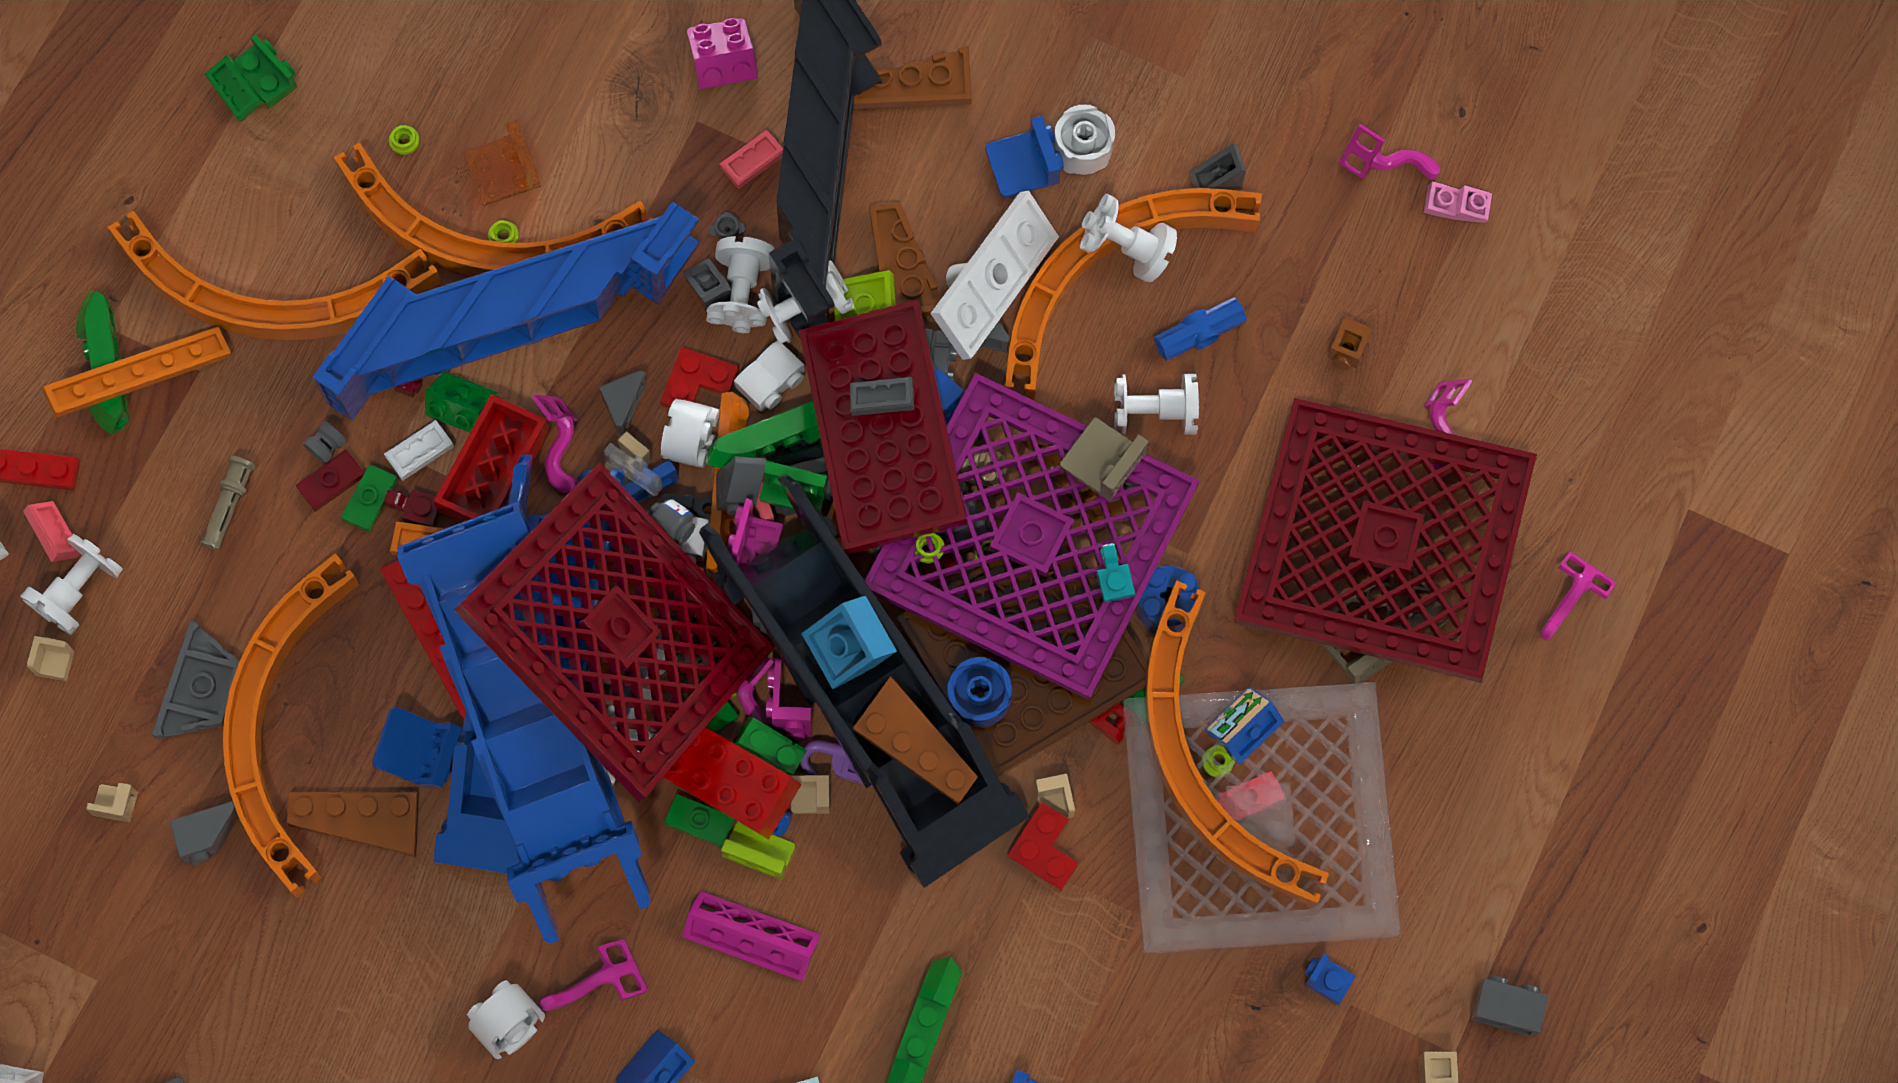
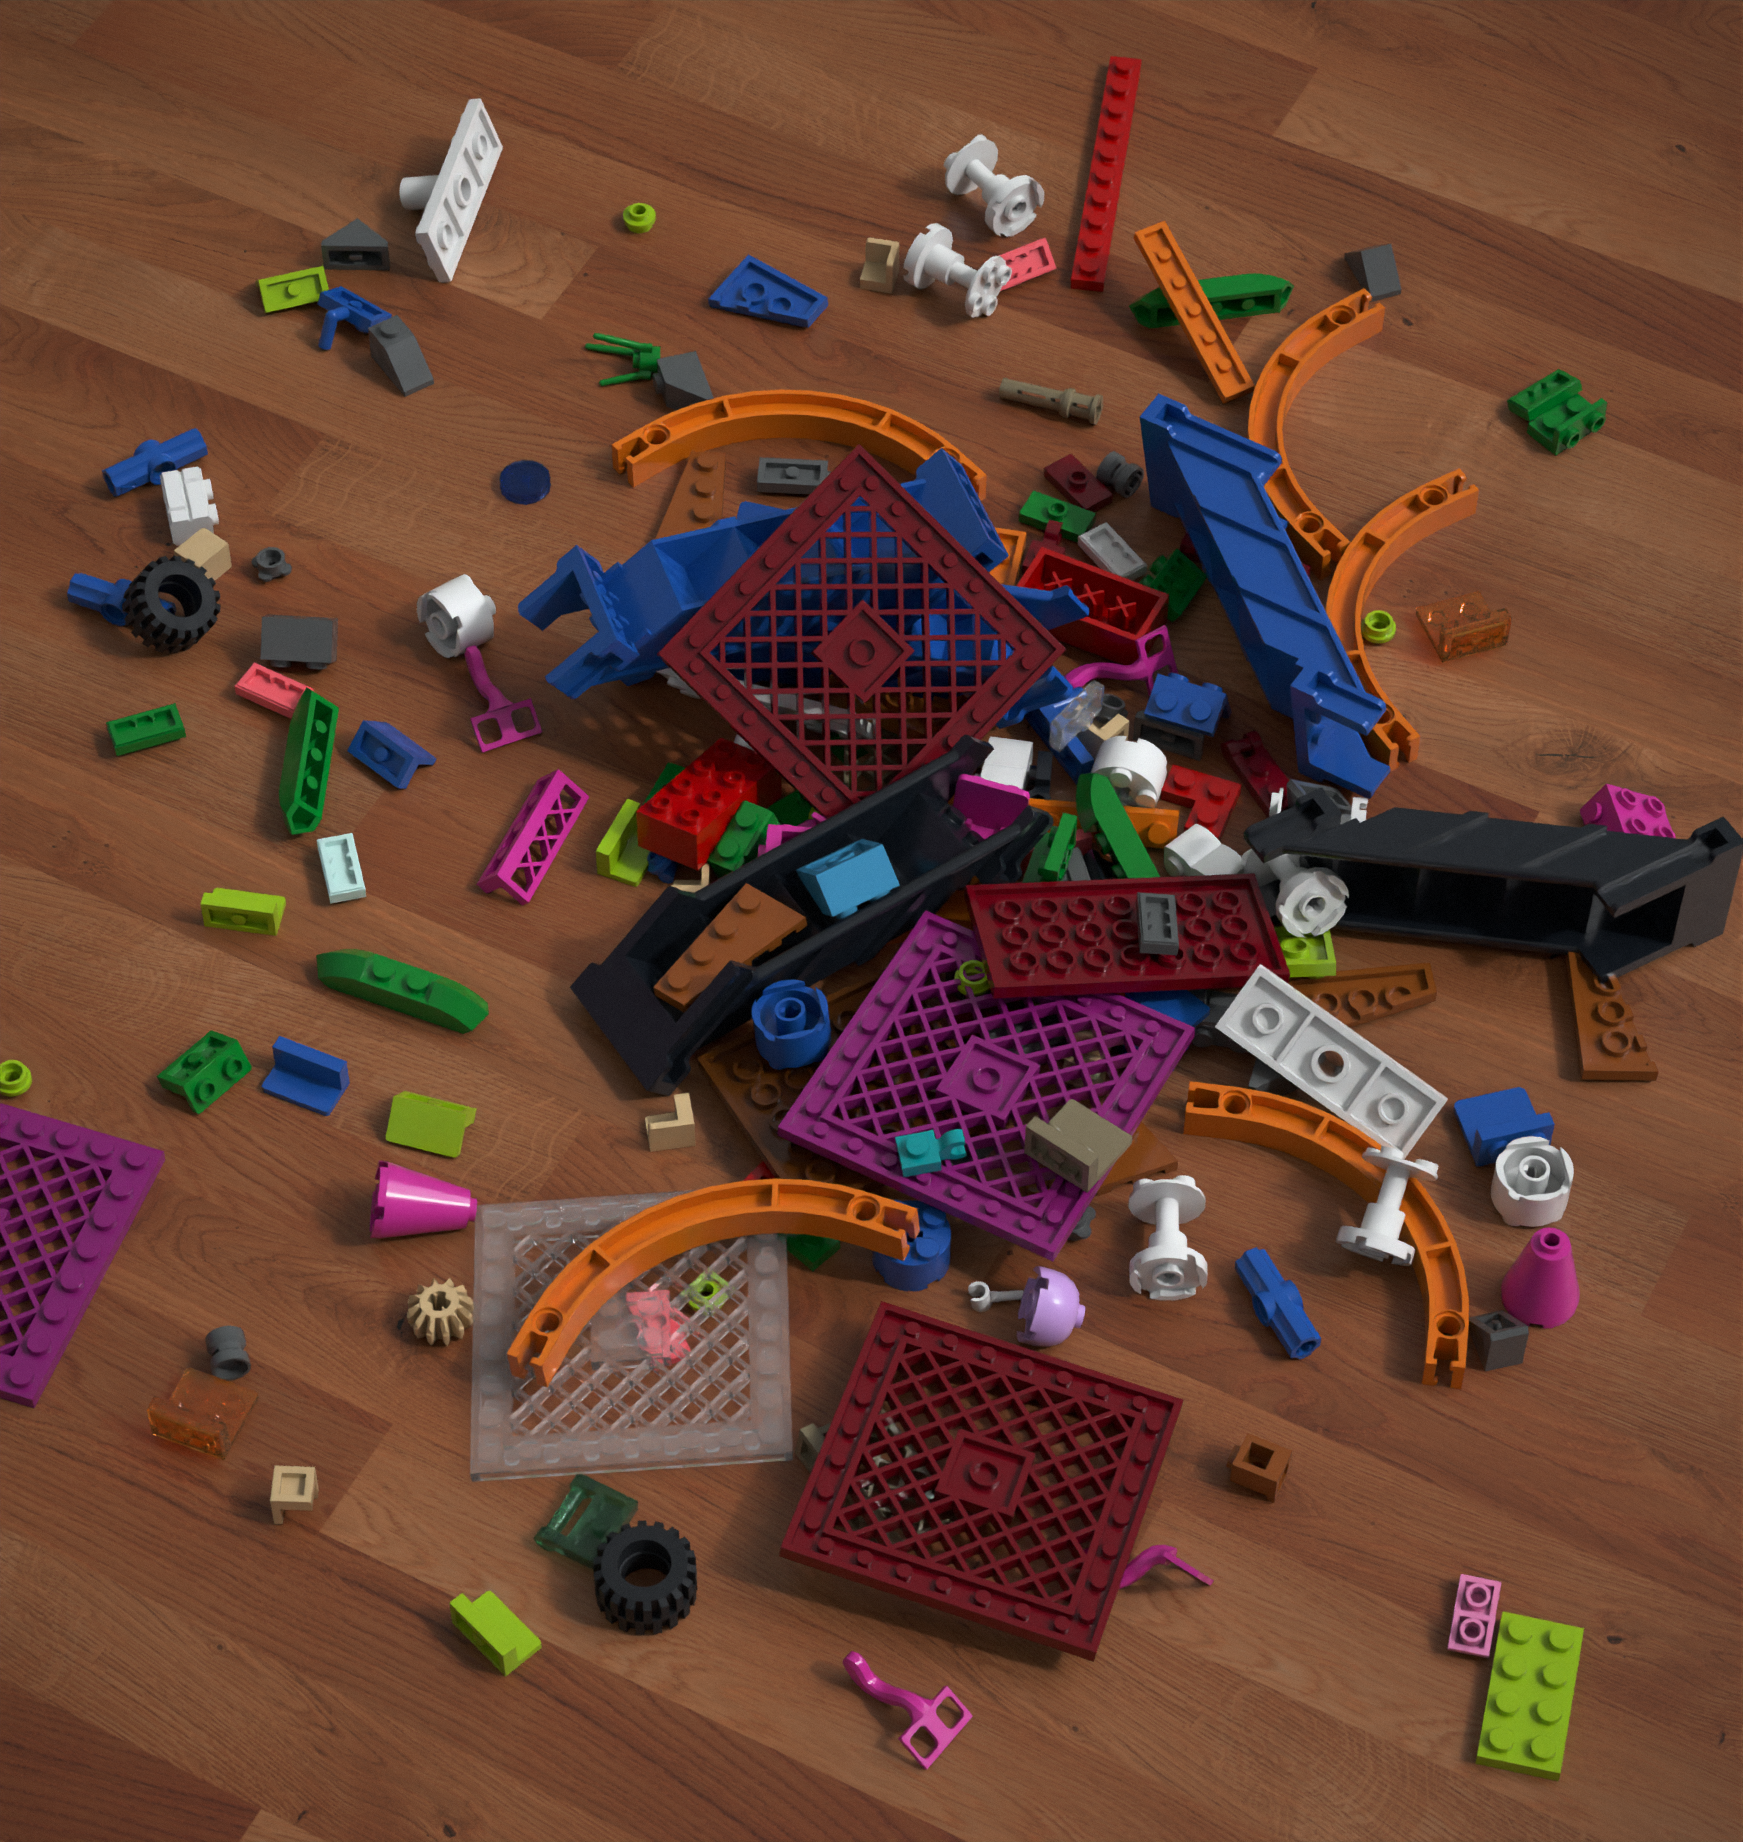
camera: 95 degrees right, 20 degrees down
tan panel [86,783,138,823] -> none
dark grey wing [152,621,239,739] -> none
lime plate [389,125,420,155] -> none
dark grey head [648,499,695,545] -> none
dark grey slope [716,456,766,516] -> none
red plate [1007,802,1079,892] -> none
panel [1205,688,1285,765] -> none
blue bracket [1304,953,1355,1005] -> none
dark pink piece [1338,124,1440,180] -> none
dark grey brick [1471,976,1548,1038] -> none
none -> dark pink cone [370,1160,477,1239]
none -> lime panel [386,1091,477,1158]
none -> tan gear [407,1277,474,1346]
none -> lime panel [450,1591,542,1677]
none -> clear blue piece [499,460,551,505]
none -> clear green plate [534,1474,638,1570]
none -> green plant [585,333,661,386]
none -> black tyre [593,1520,697,1635]
none -> blue wing [708,254,828,328]
none -> dark grey plate [757,457,832,494]
none -> white hand [968,1281,1023,1312]
none -> lavender cylinder [1017,1266,1085,1347]
none -> dark grey plate [1088,693,1128,724]
none -> blue bracket [1144,673,1231,737]
none -> dark red plate [1221,730,1289,818]
none -> dark grey slope [1344,244,1401,302]
none -> lime plate [1475,1611,1584,1781]
none -> dark pink cone [1501,1228,1580,1329]

